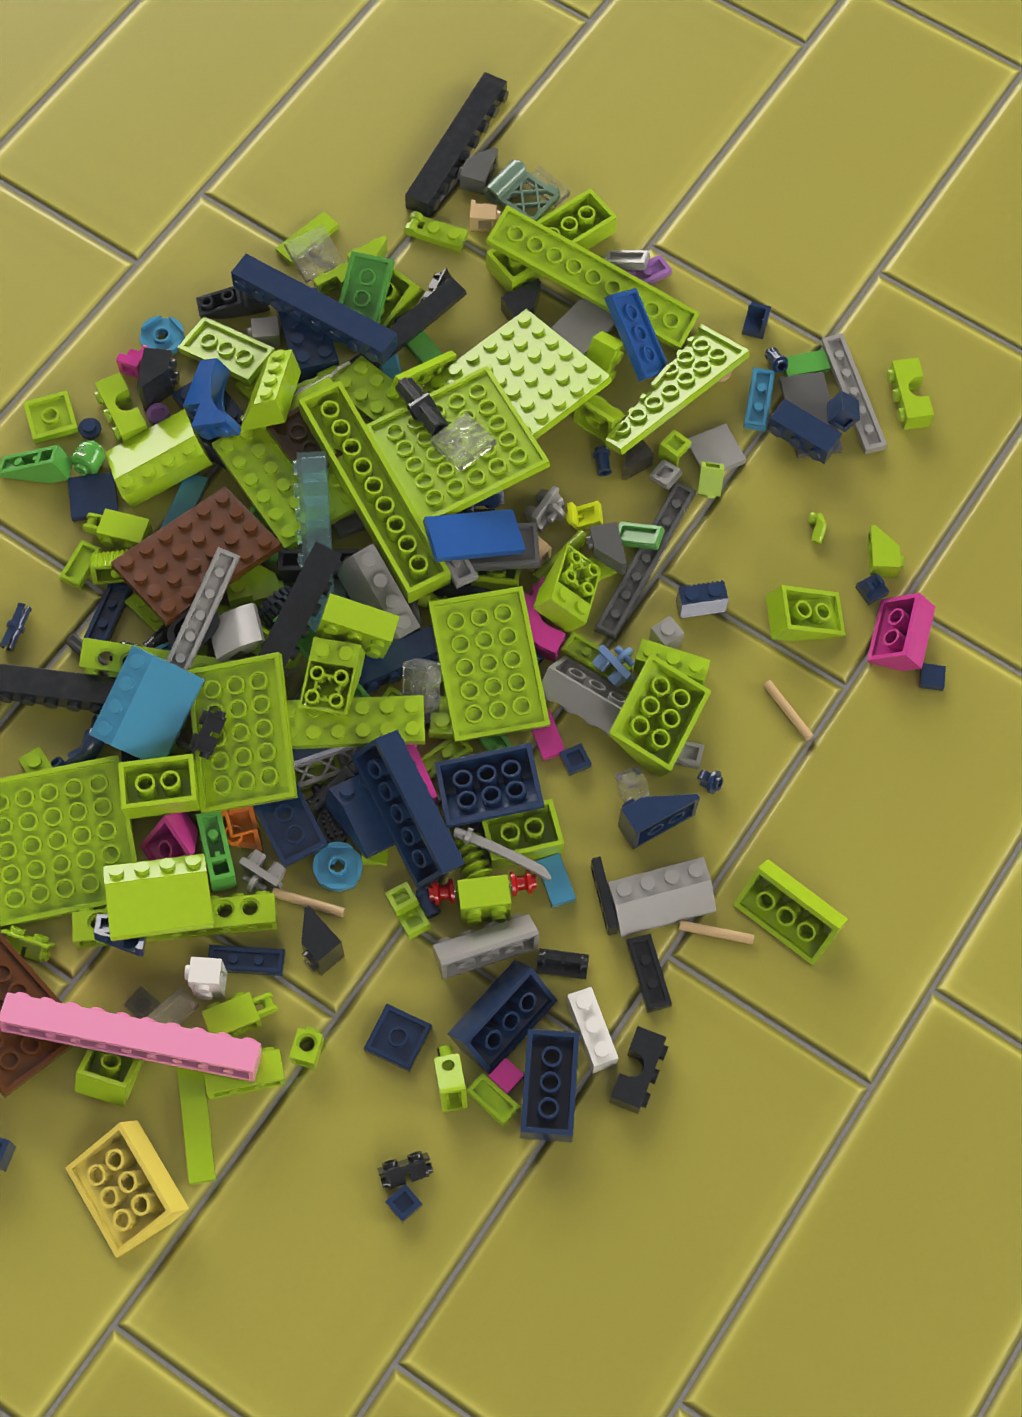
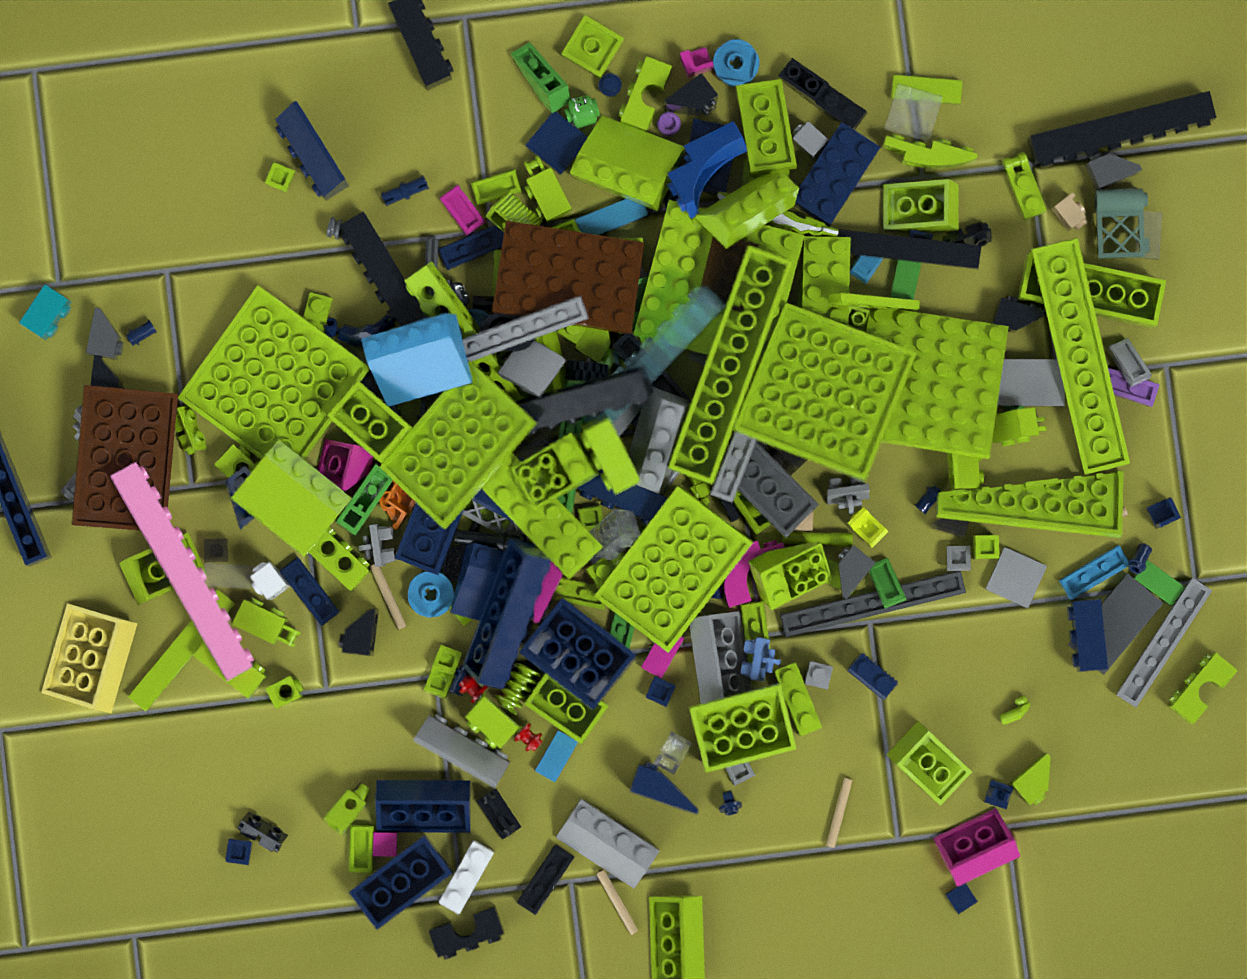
camera: 50 degrees right, 20 degrees up
black hinge [189,706,227,759] -> none
dark blue brick [231,254,398,365] -> none
bright green tile [339,251,395,324] -> none
dark blue tile [364,1004,432,1072] -> none
black piece [395,377,449,437] -> none
blue tile [423,509,526,562] -> none
clear plate [430,412,496,472] -> none
light grey sword [453,827,551,881] -> none
black tile [590,856,618,935] -> none
blue tile [604,288,668,382] -> none
lime brick [698,461,724,498] -> none
dark blue panel [827,391,860,432] -> none
none -> dark pink tile [440,185,486,236]

